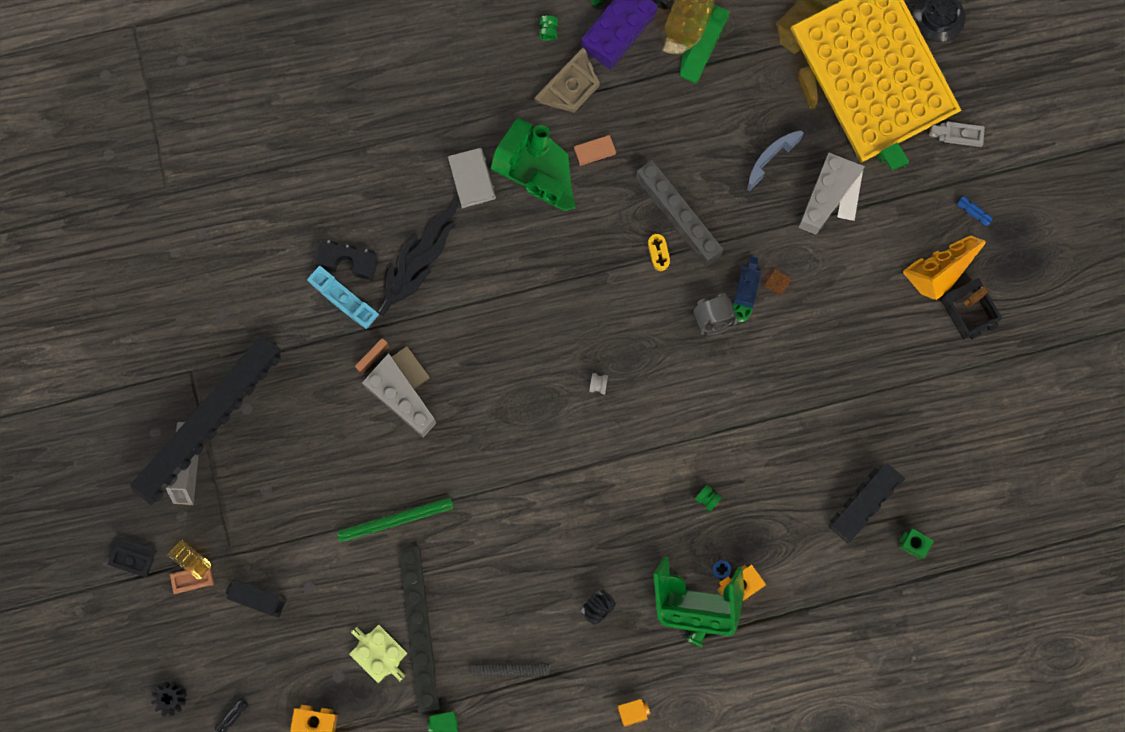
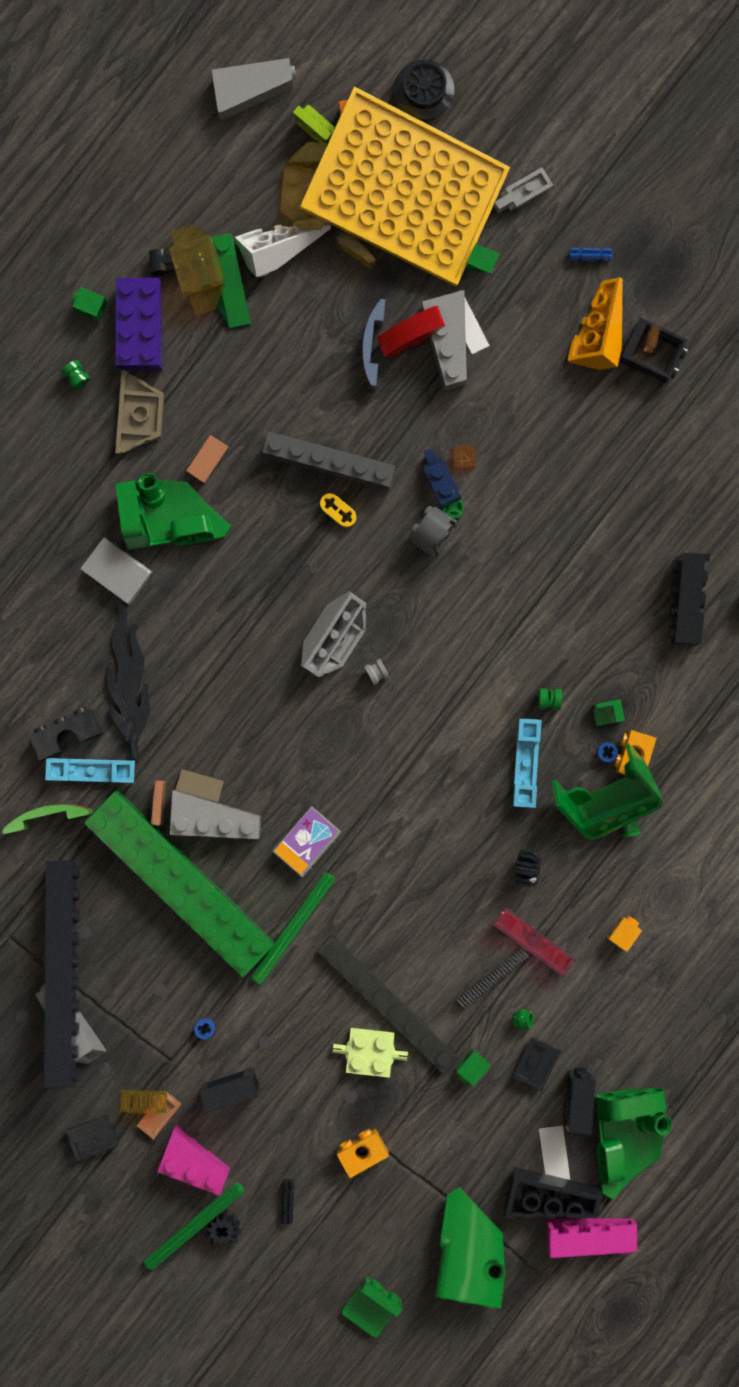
camera: 40 degrees left, 10 degrees up
none -> bright green slope [2,804,93,834]
none -> green brick [84,791,275,977]
none -> green axle [144,1182,244,1270]
none -> dark pink wedge [158,1124,230,1195]
none -> blue bush [194,1018,215,1039]
none -> white wedge [235,217,331,277]
none -> piece [273,806,342,878]
none -> light grey wedge [301,591,366,677]
none -> red slope [377,306,446,357]
none -> clear pink slope [493,907,576,977]
none -> green plate [512,1009,534,1031]
none -> medium azure slope [513,719,542,808]
none -> green panel [592,699,625,726]

